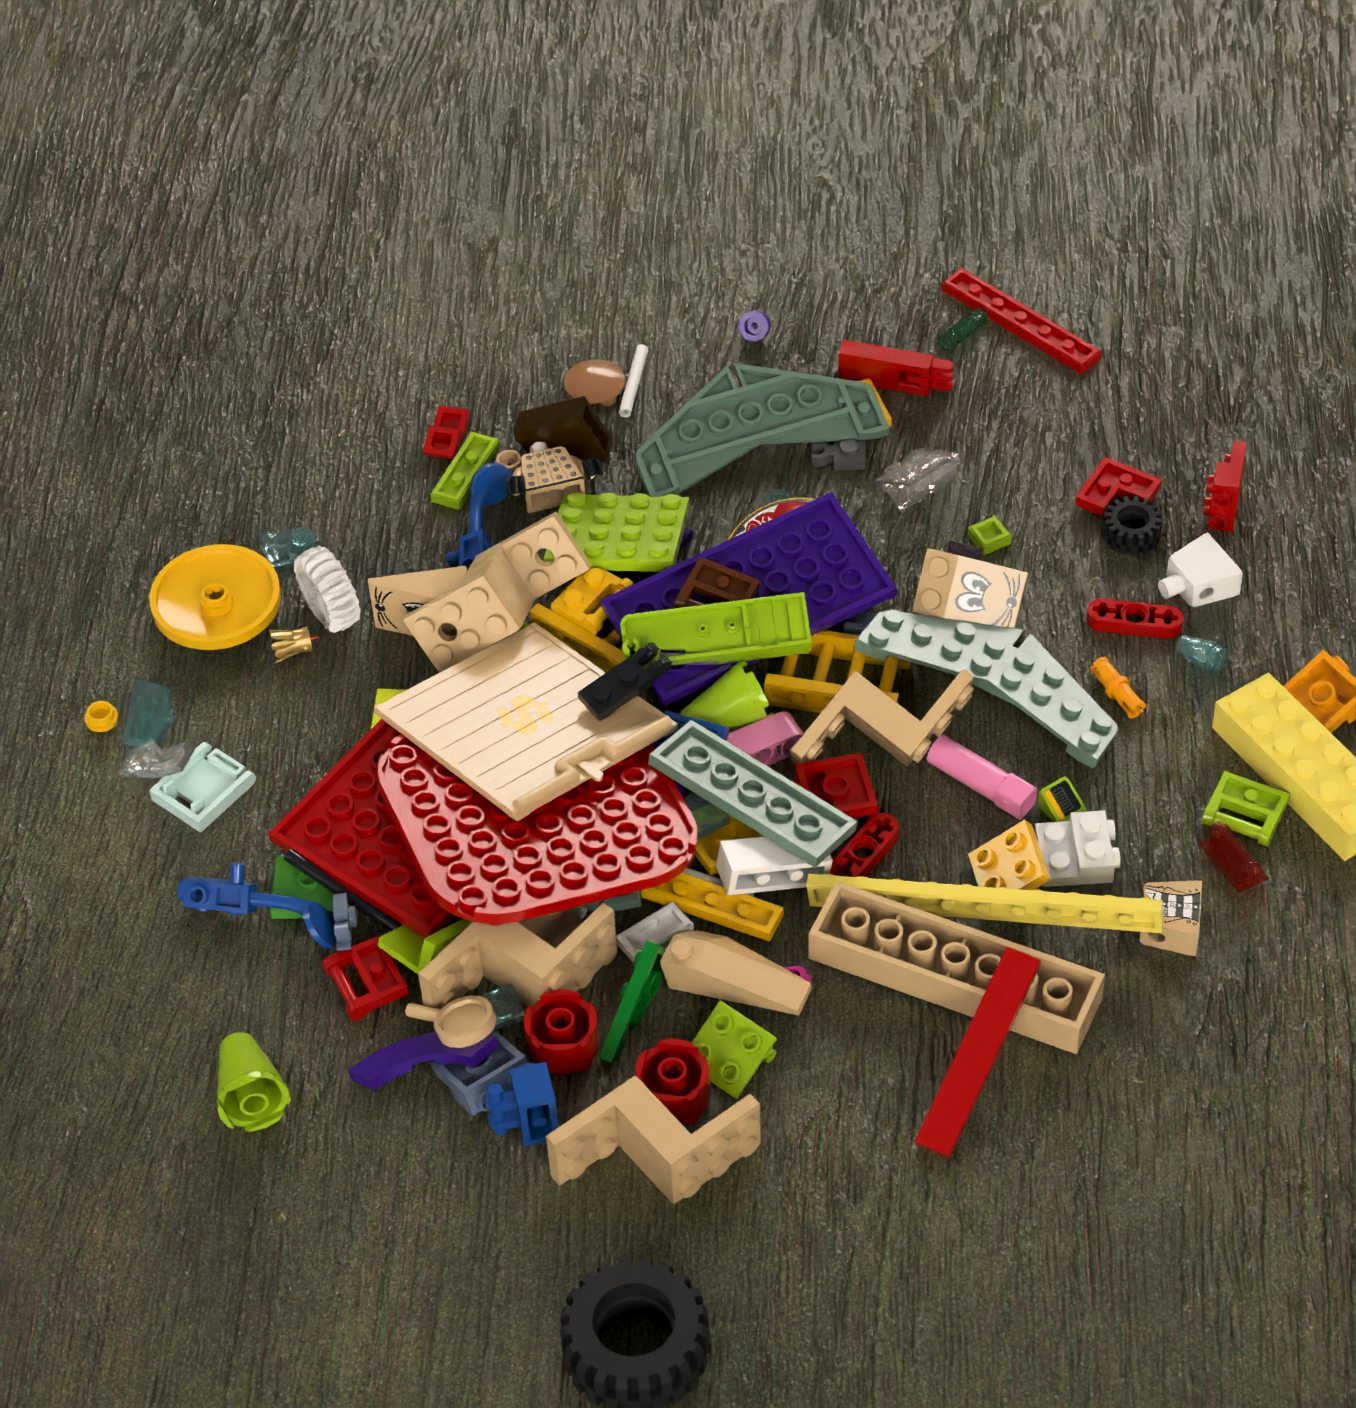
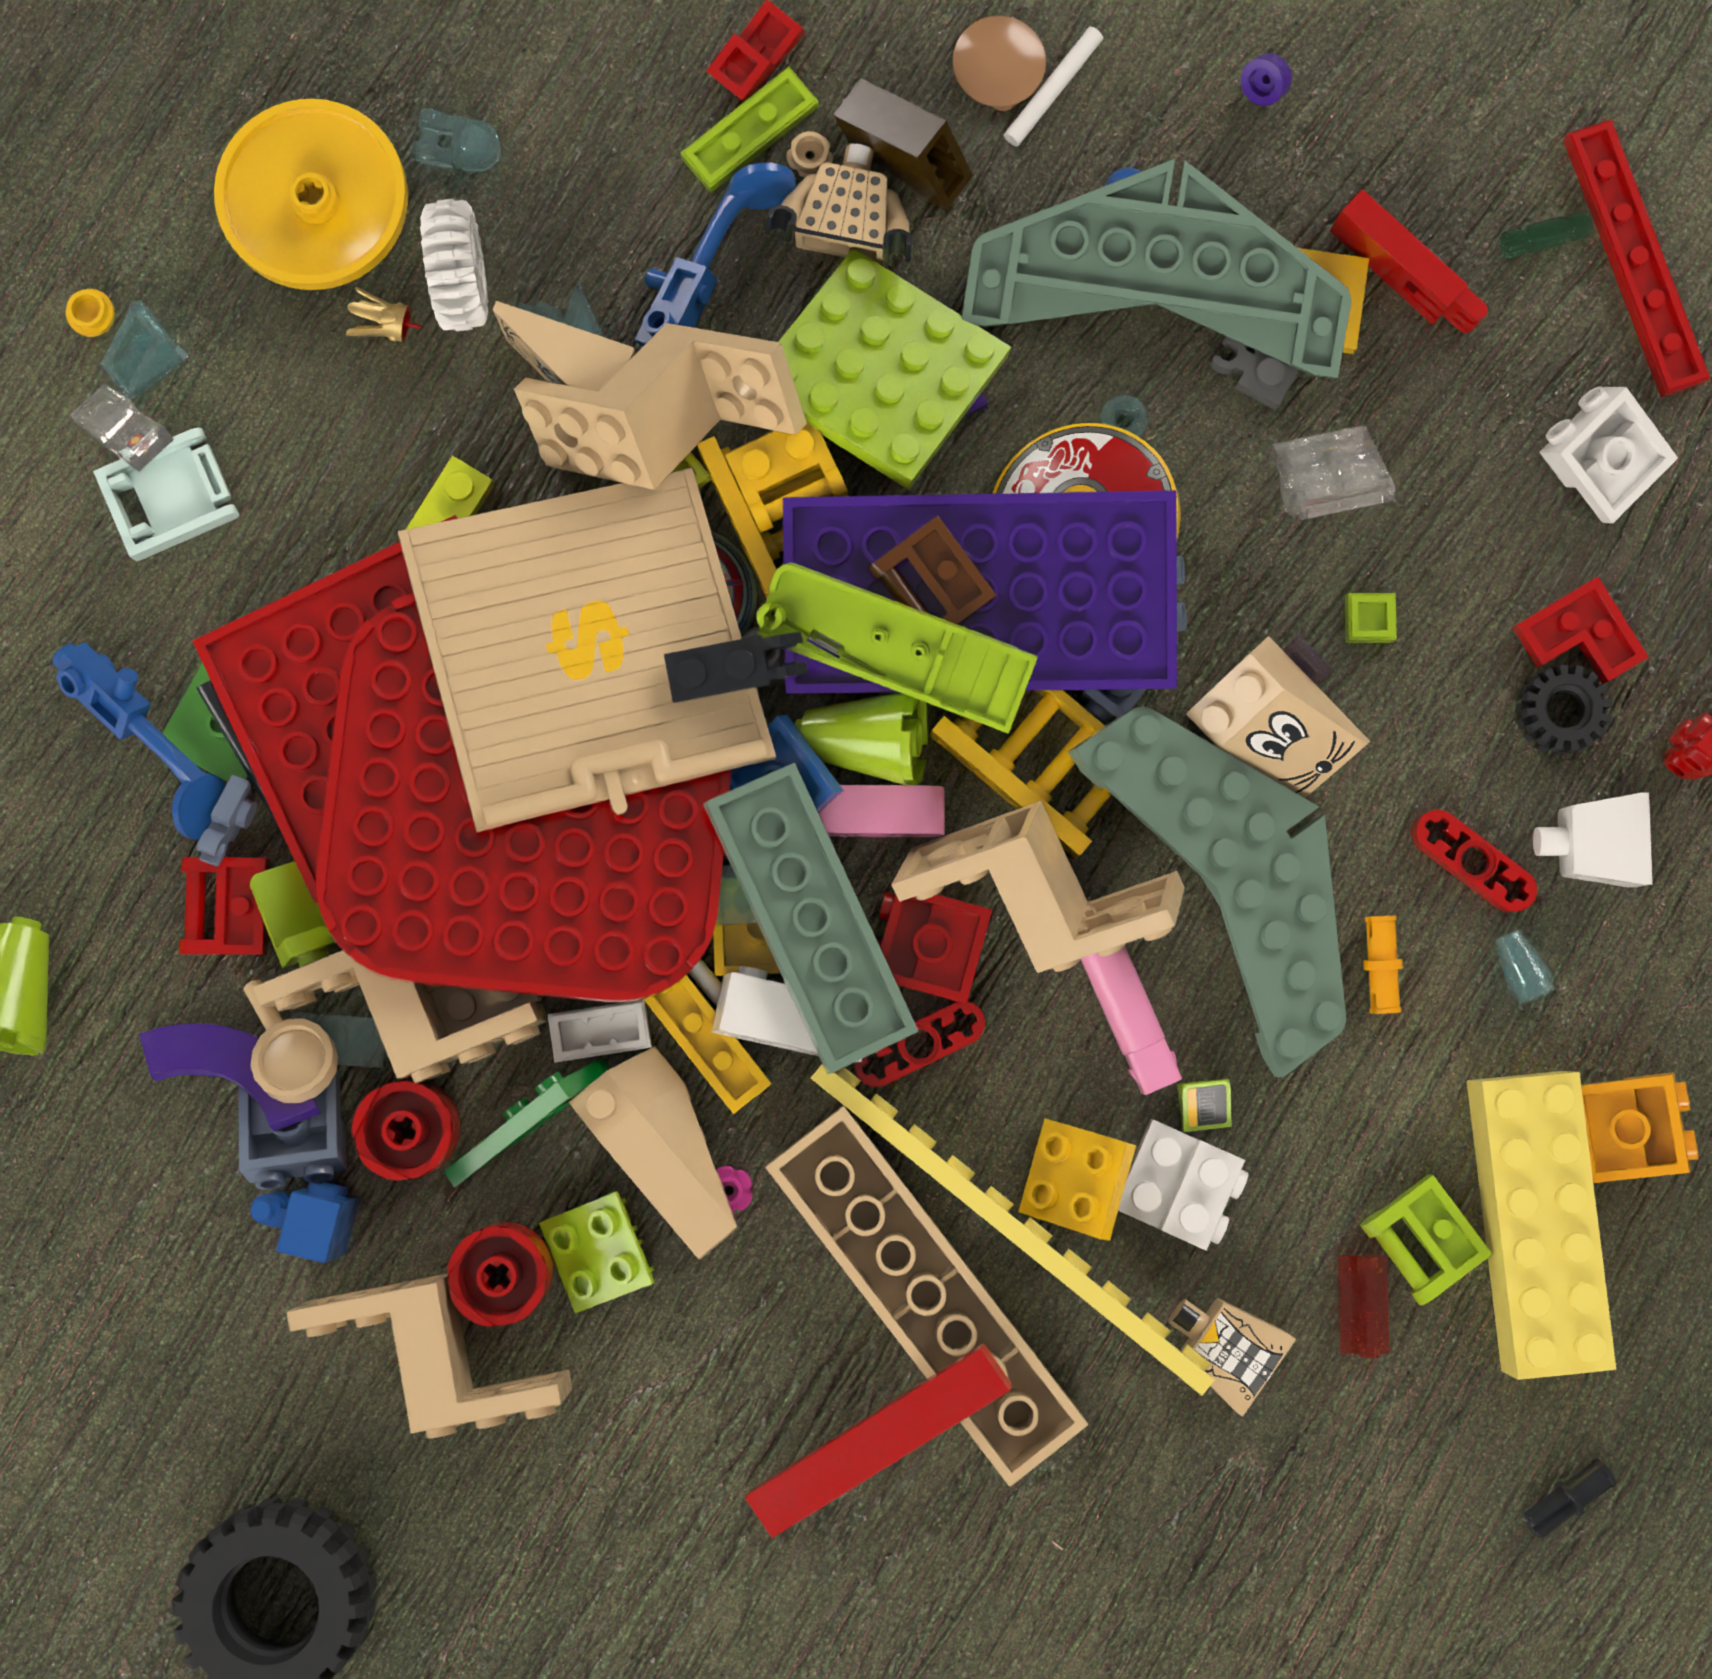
camera: 20 degrees right, 35 degrees up
none -> white plate [1540,386,1678,524]

